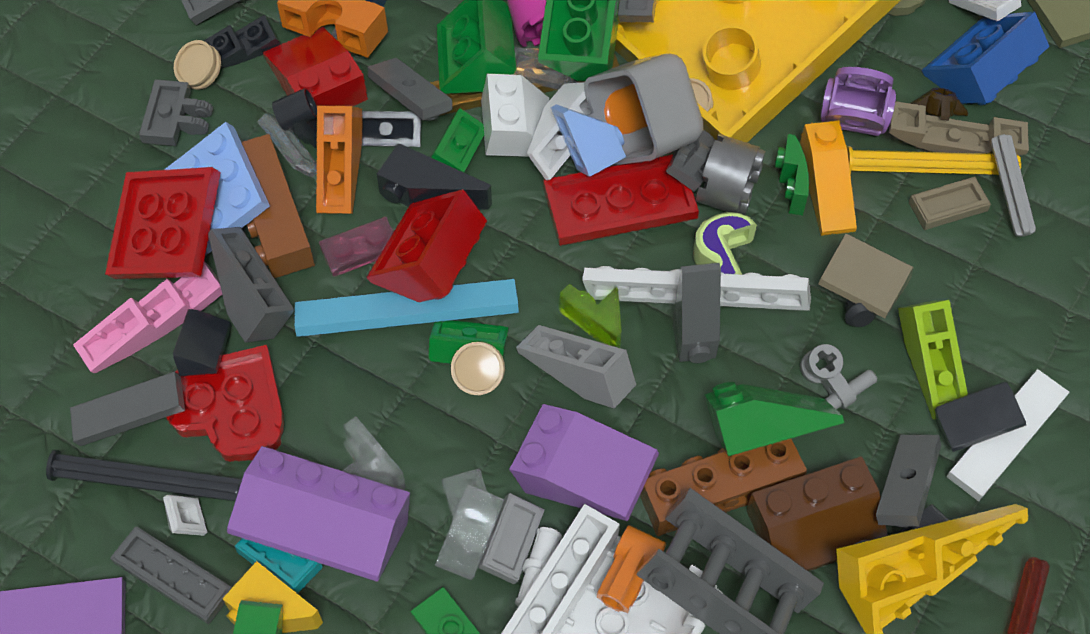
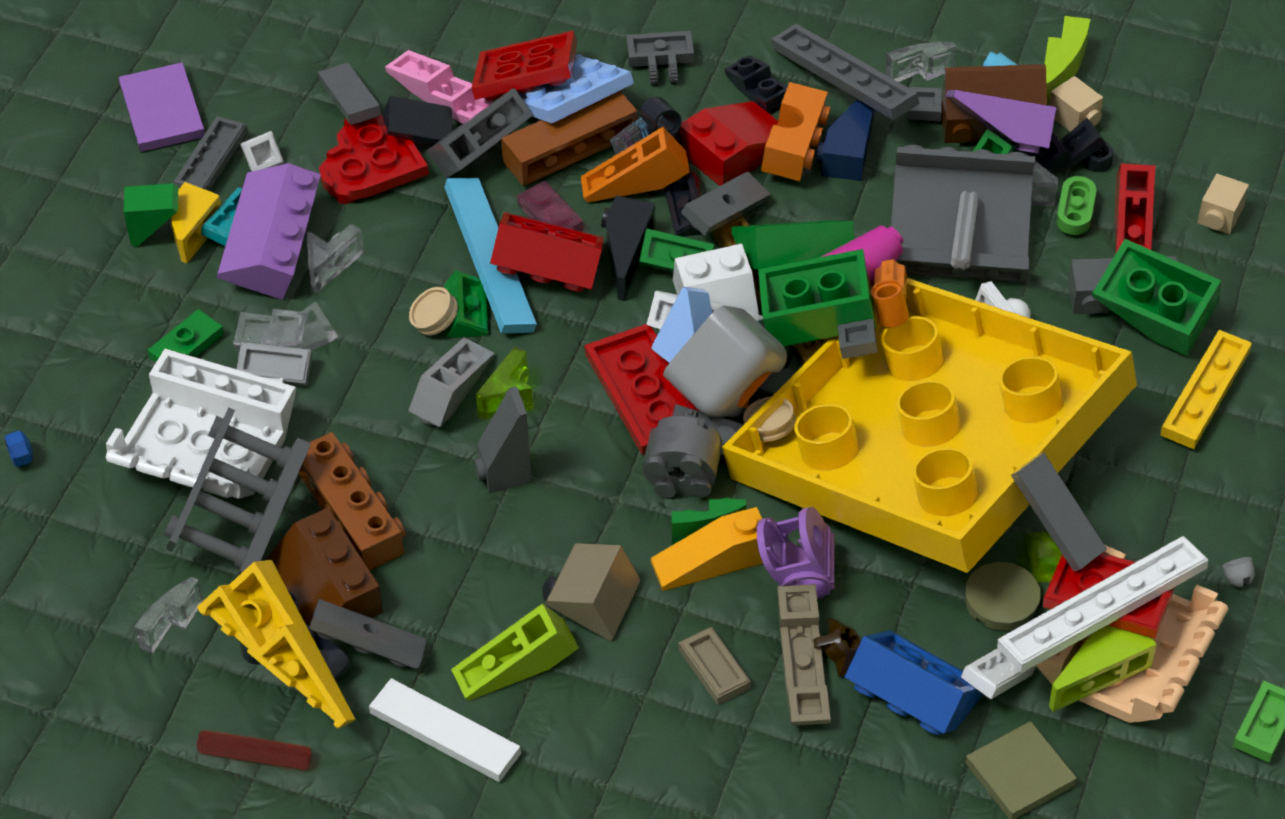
camera: 80 degrees right, 10 degrees down
black axle [46,449,242,502] -> none
tan piece [174,40,221,90] -> none
medium lavender slope [509,404,659,521] -> none
white plate [582,266,811,311] -> none
orange piece [597,525,666,613] -> none
yellowish green animal [693,212,757,275] -> none
green slope [704,382,844,456] -> none
light grey piece [800,344,877,410] -> none
yellow axle [847,146,1021,175] -> none
black slope [935,382,1026,452] -> none
light grey axle [991,134,1036,237] -> none

